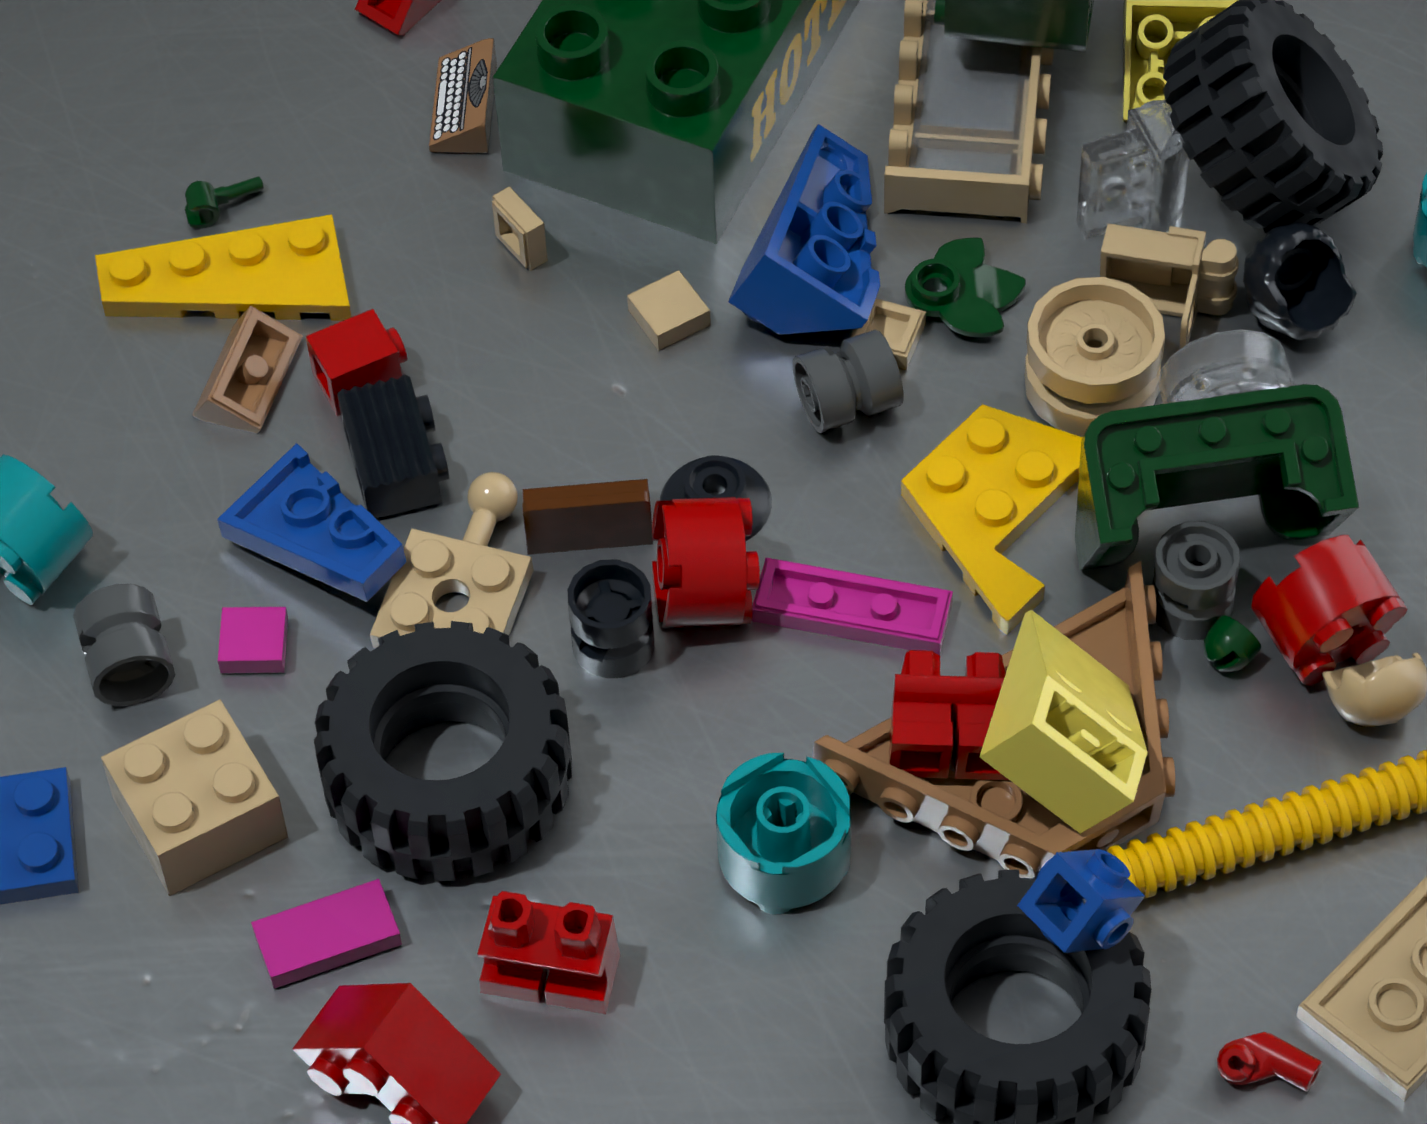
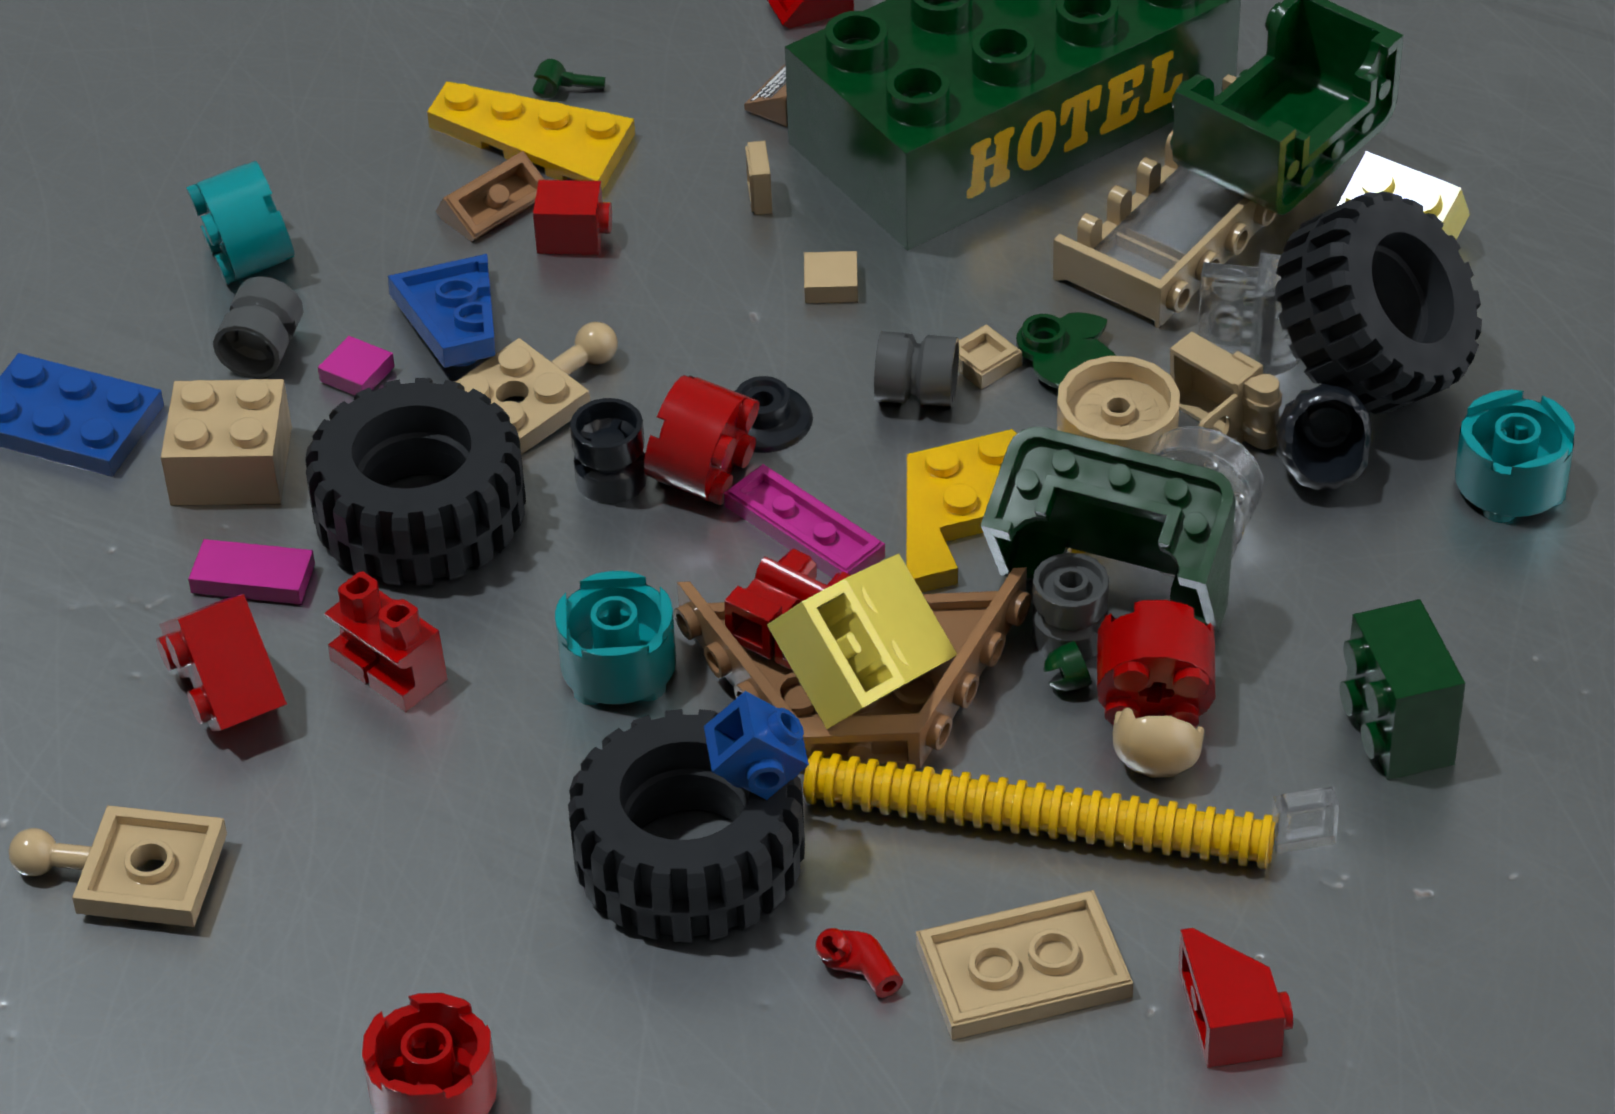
camera: 30 degrees right, 10 degrees down
black brick [337,374,450,518] -> none
reddish brown panel [522,479,653,555] -> none
blue wedge [728,124,880,335] -> none

